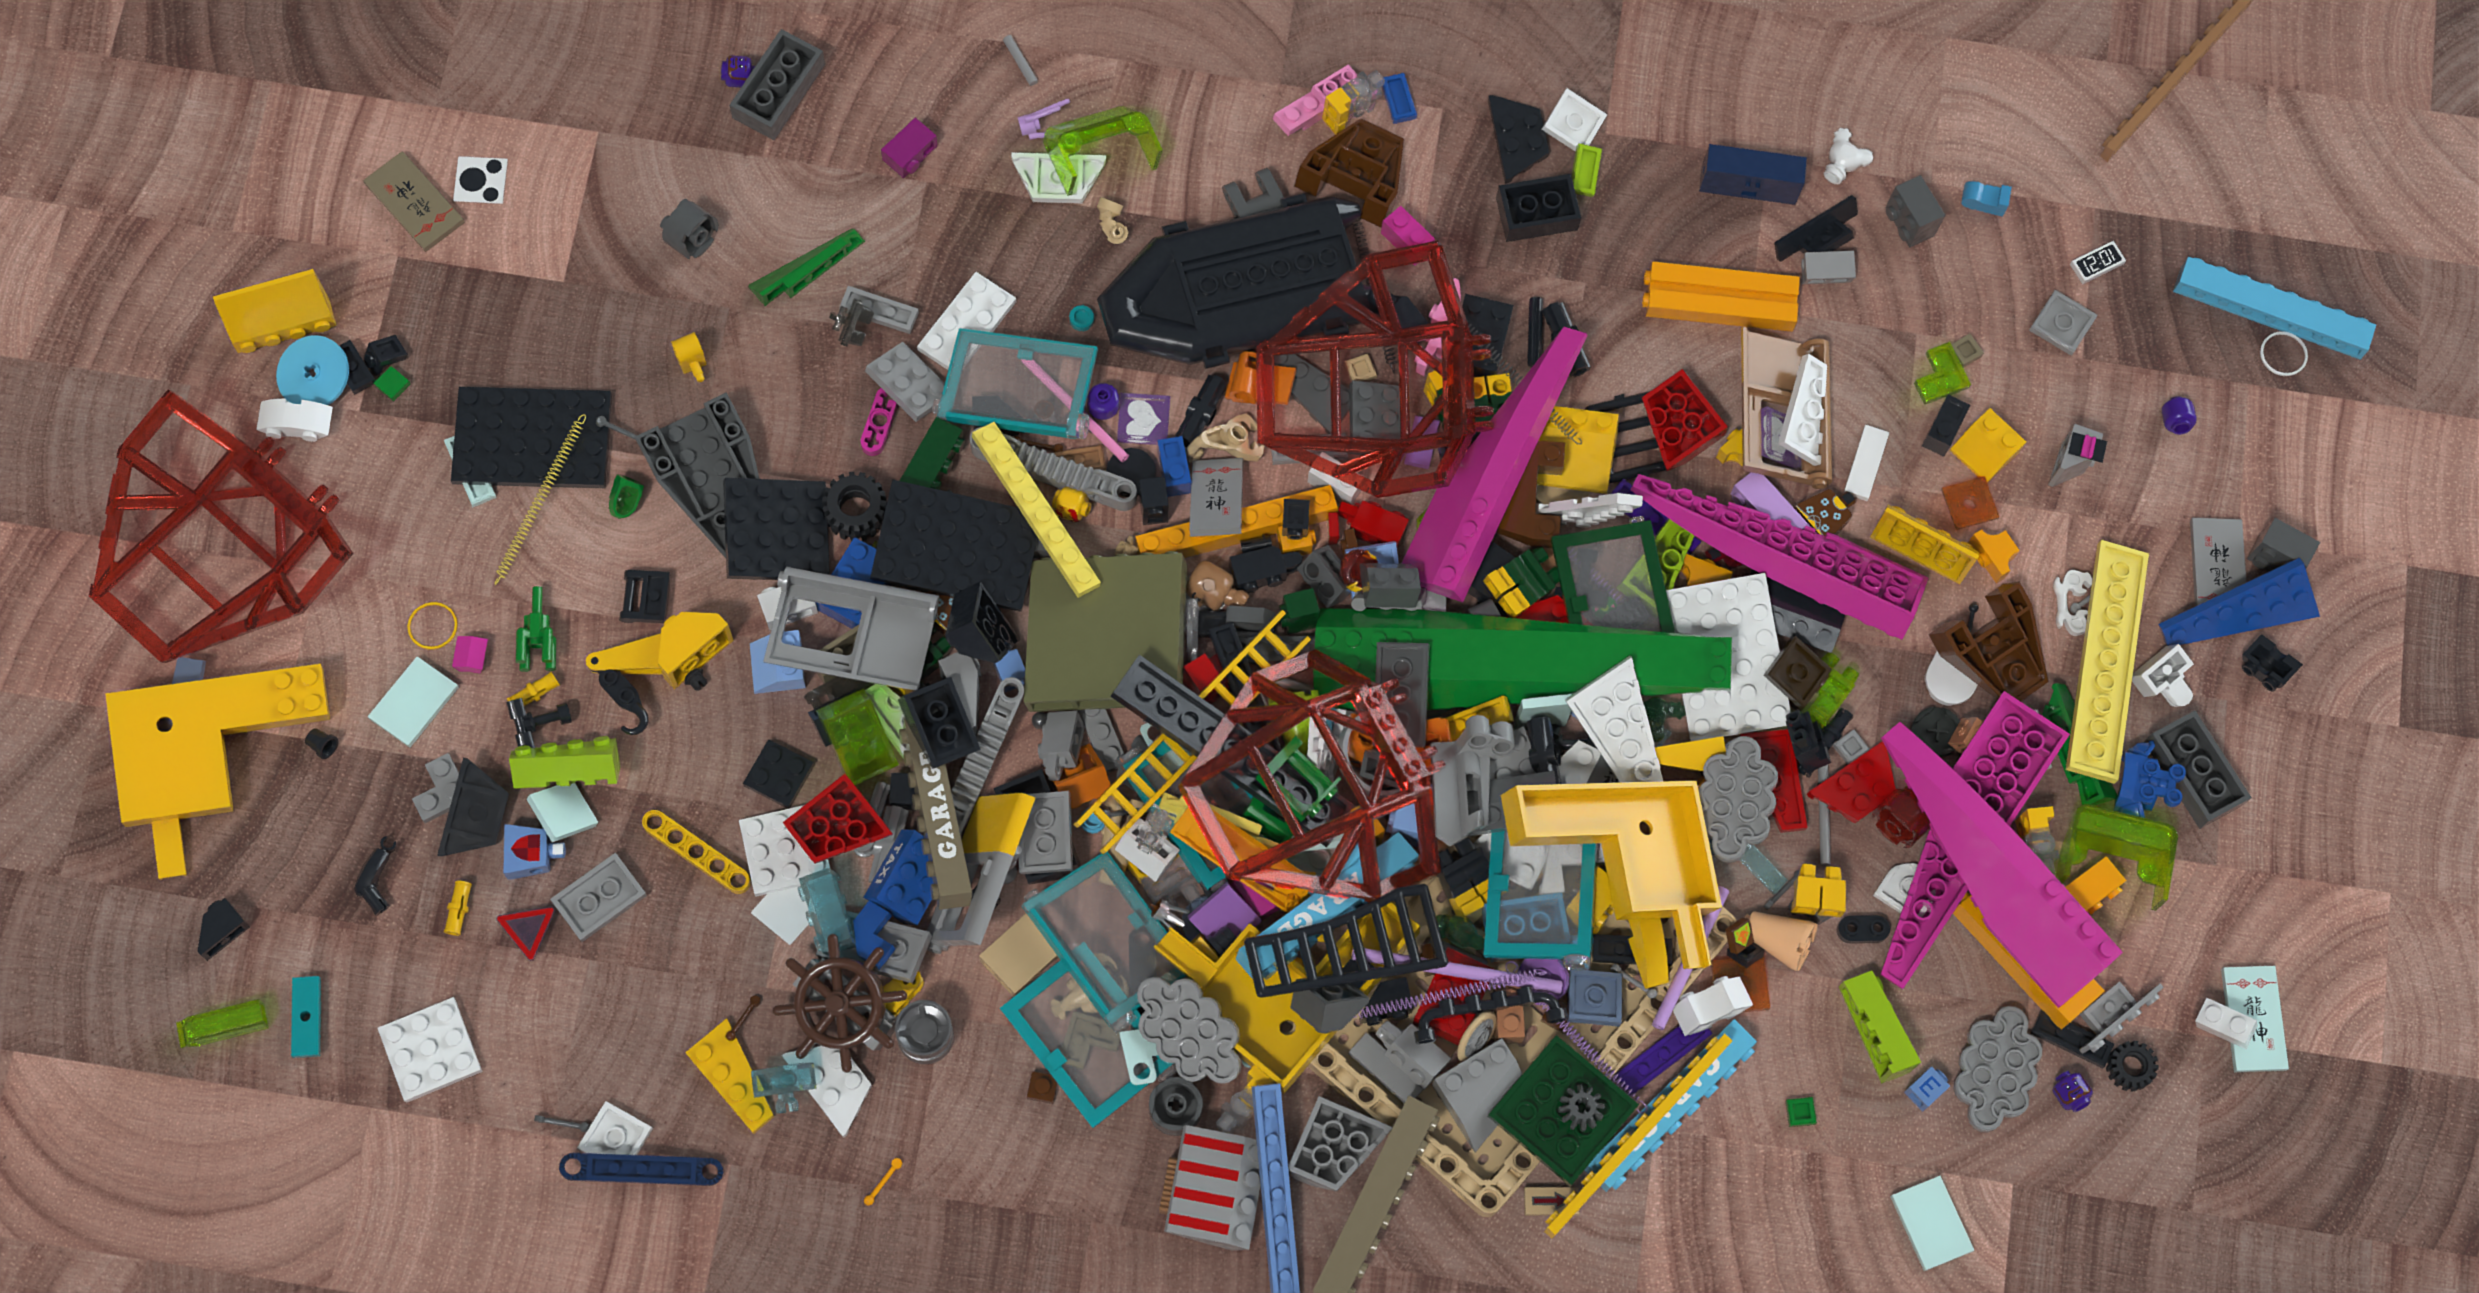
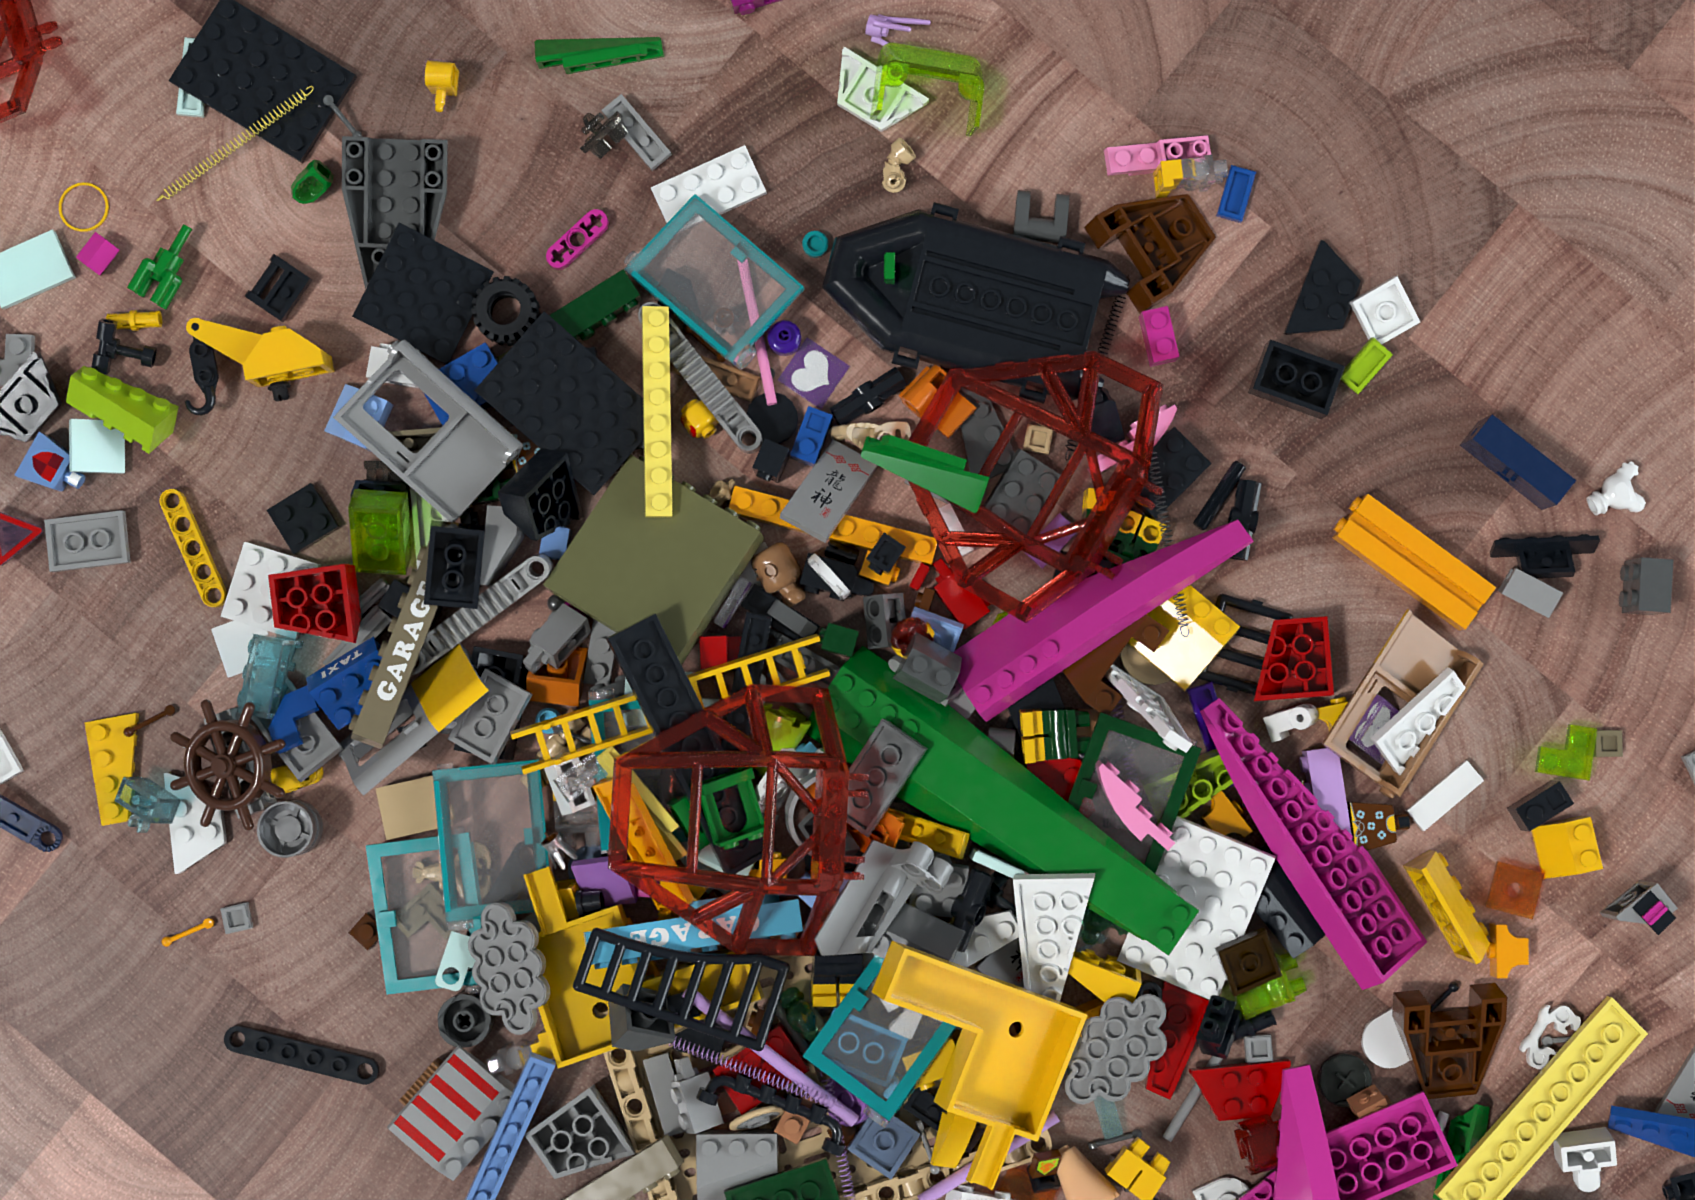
camera: 40 degrees right, 15 degrees up
light grey plate [865,342,945,422] -> none
none -> light grey tile [220,902,254,934]
none -> black plate [224,1025,380,1085]
none -> white tile [808,553,851,600]
none -> green wedge [861,435,990,513]
none -> green tile [884,252,895,284]
none -> bright pink slope [1095,760,1175,851]
none -> white leg [1263,703,1319,743]

